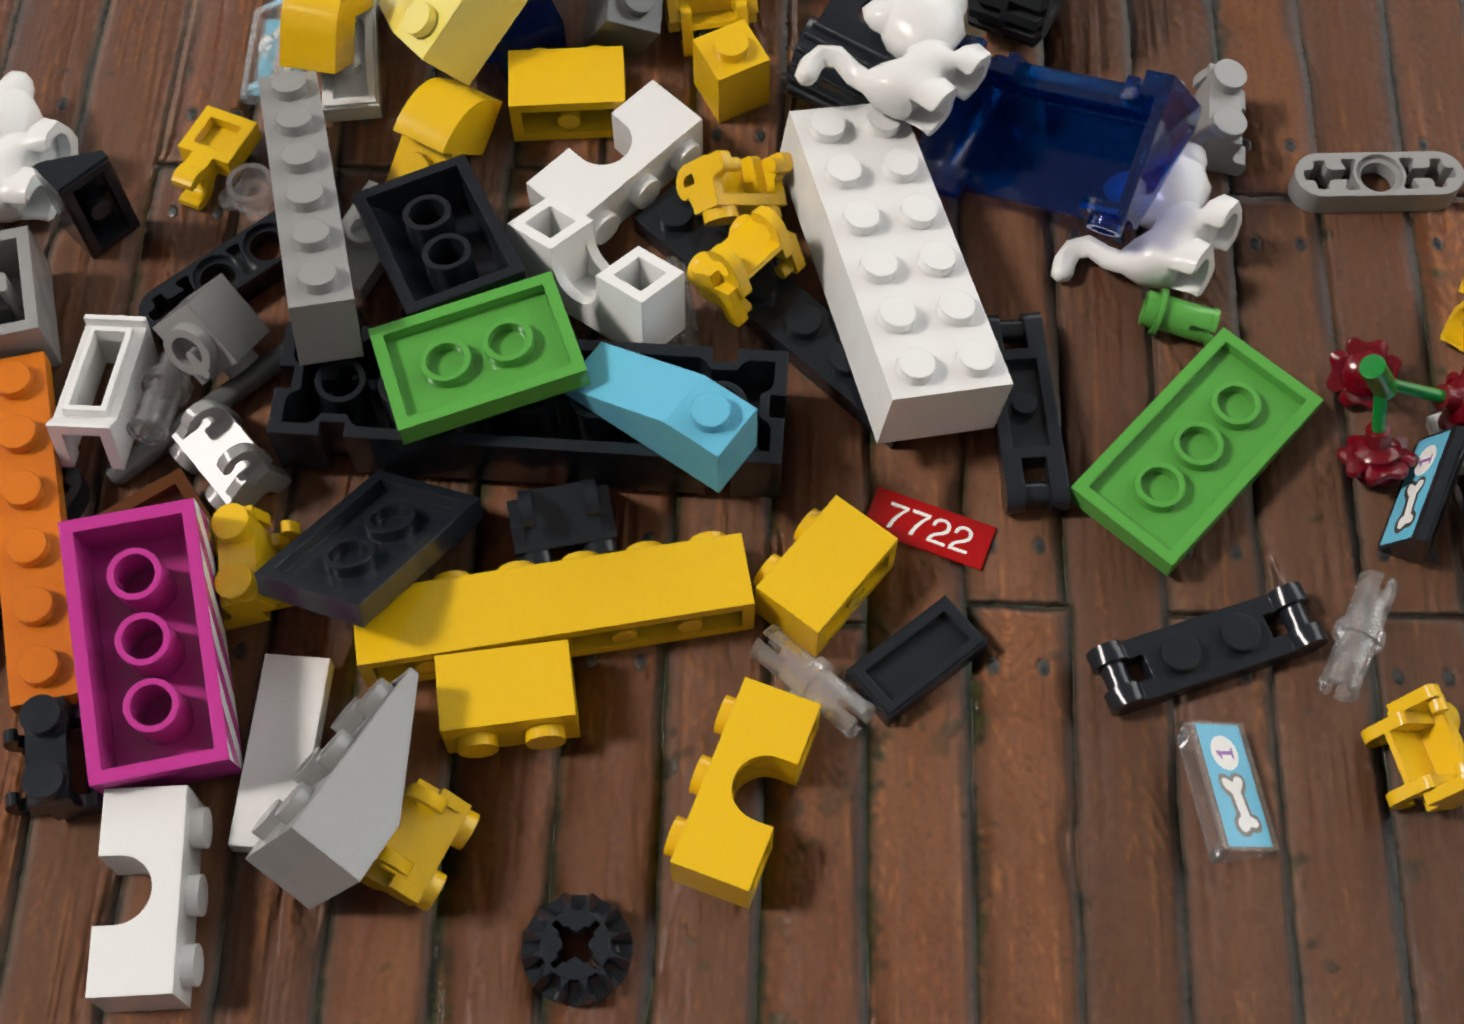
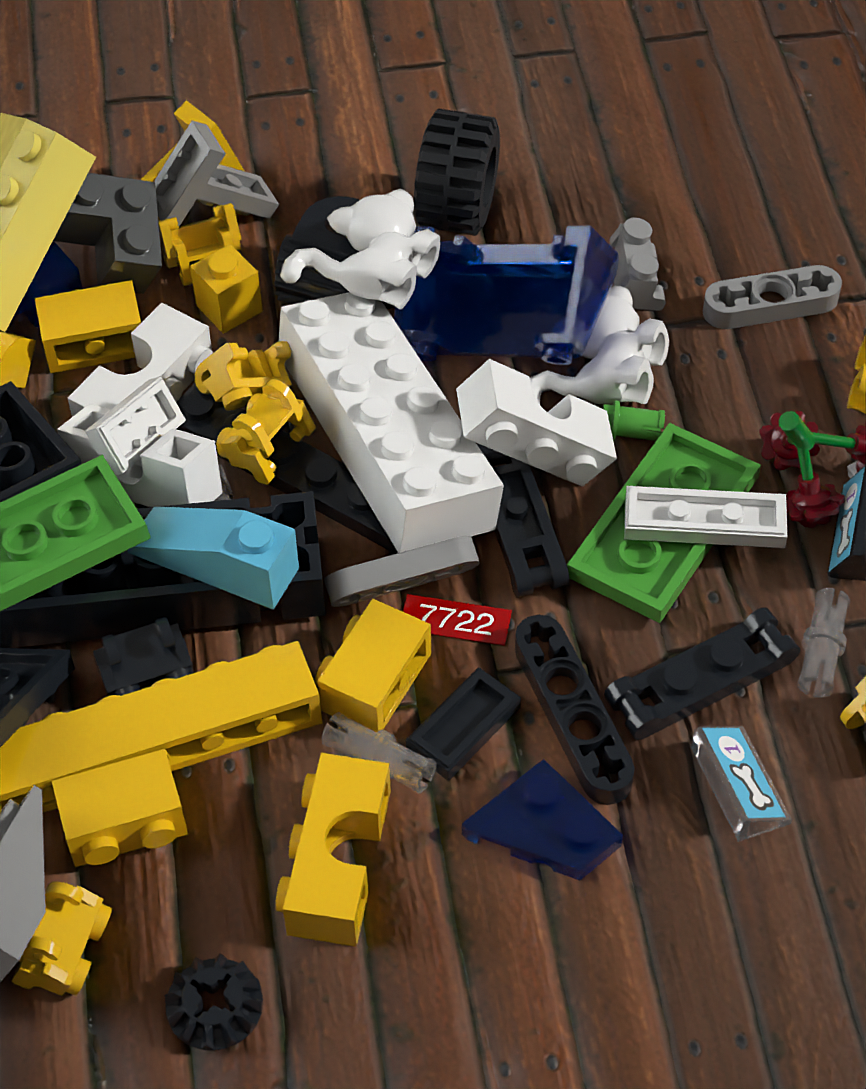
camera: 10 degrees left, 10 degrees down
none -> white plate [85,376,186,475]
none -> light grey beam [324,536,480,607]
none -> white arch [456,359,617,486]
none -> clear blue wing [462,759,623,881]
none -> black beam [515,614,635,805]
none -> white tile [624,486,787,548]

